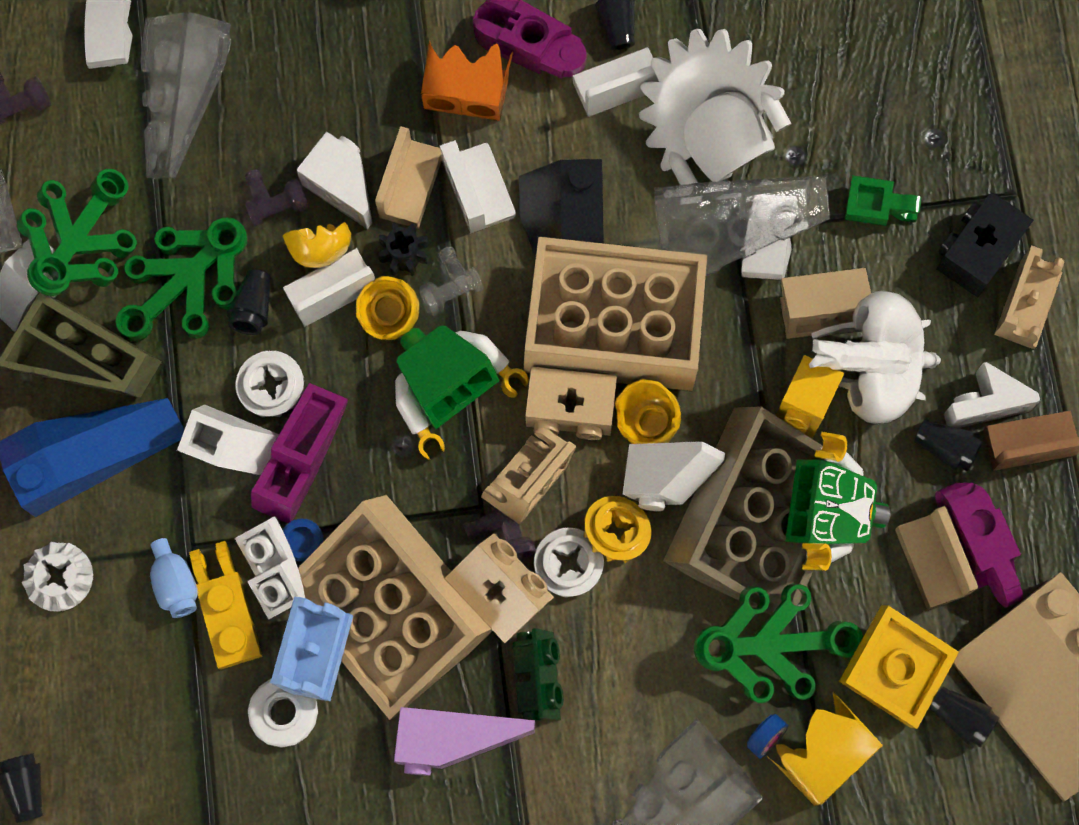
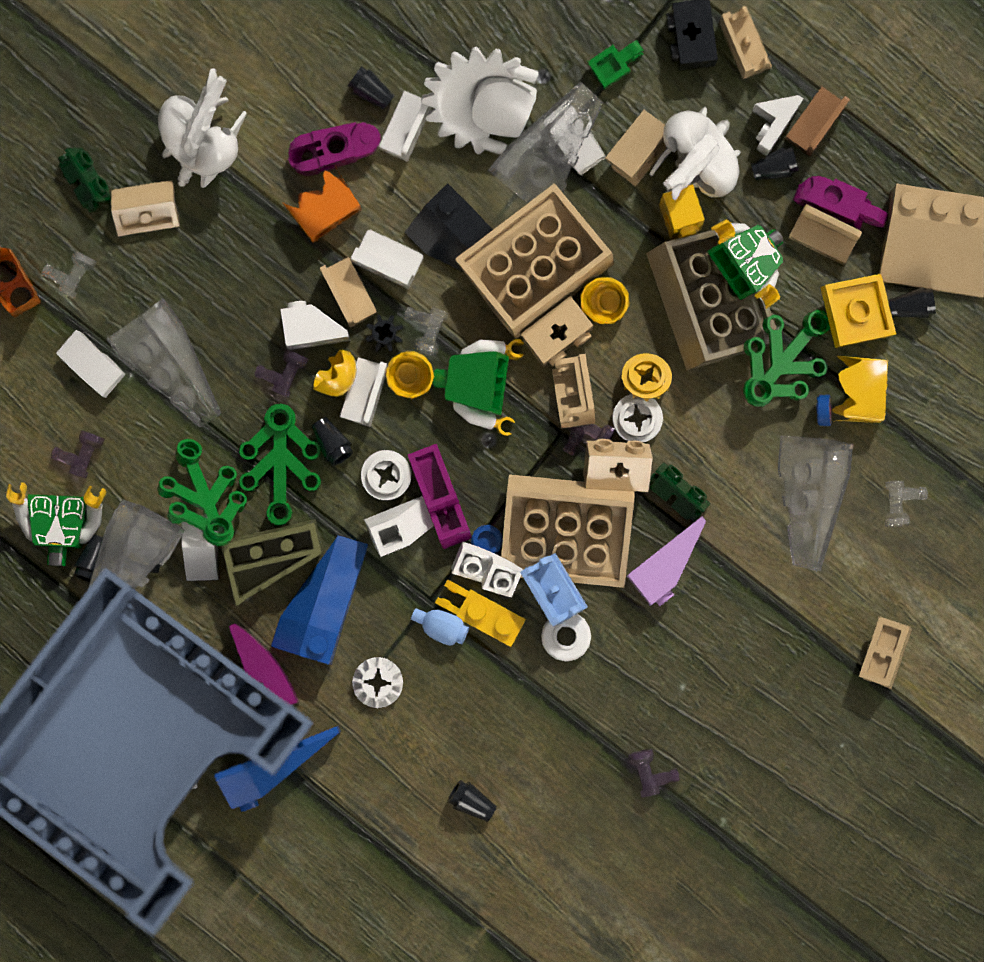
camera: 40 degrees left, 10 degrees up
white slope [622,442,725,511] -> none

